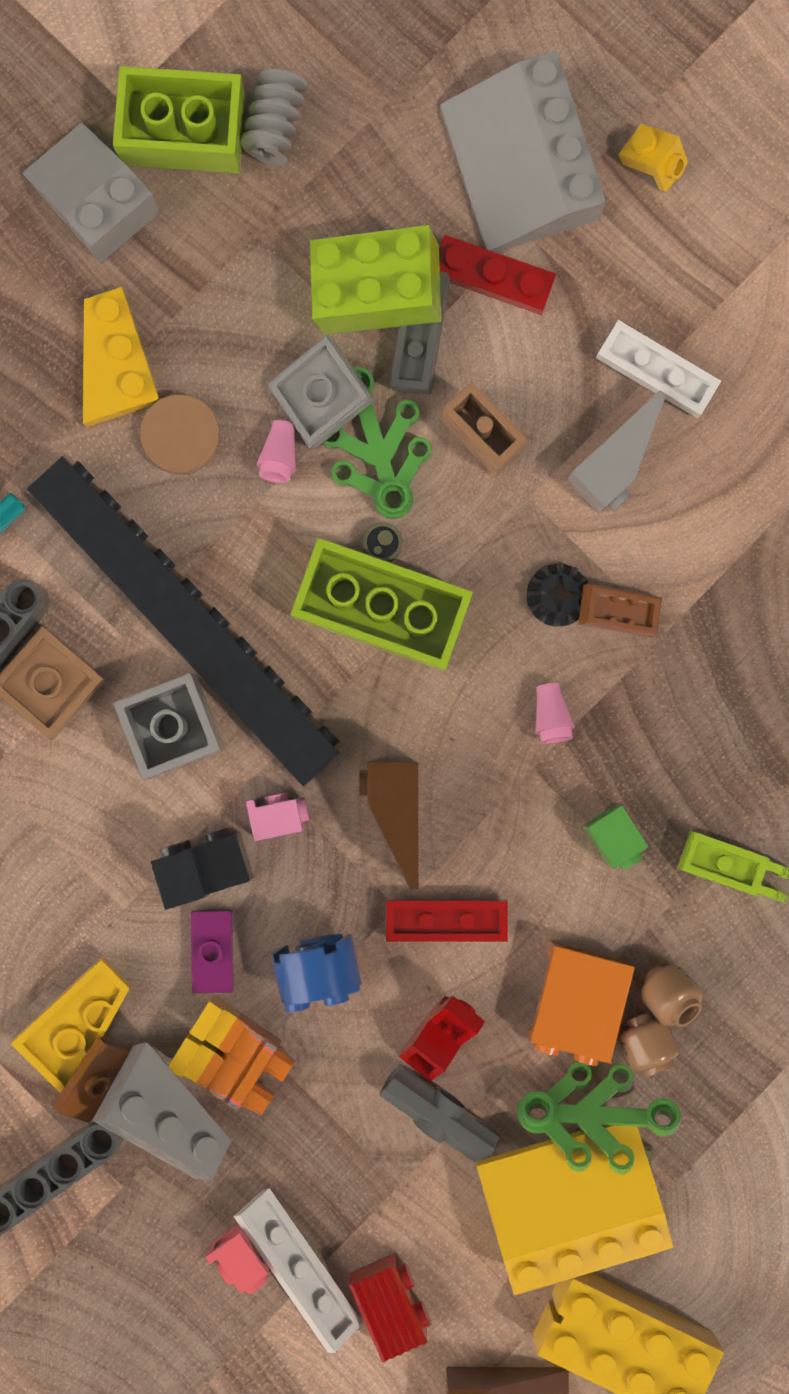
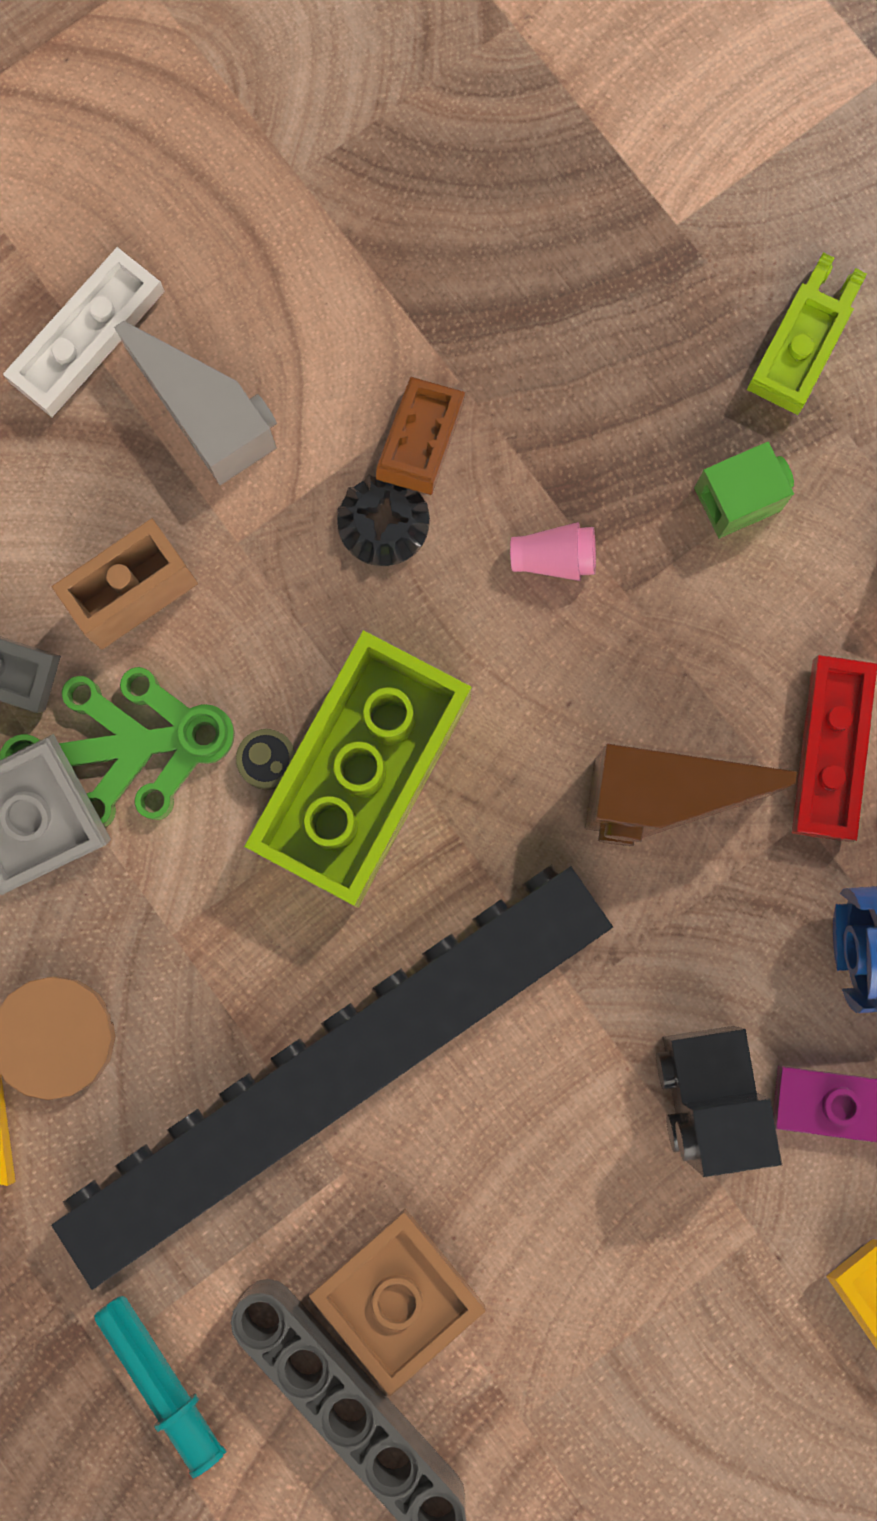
camera: 75 degrees left, 5 degrees down
light grey brick [113,673,226,780] -> none
bright pink brick [246,792,310,841] -> none
bright pink cone [256,420,296,483] -> none

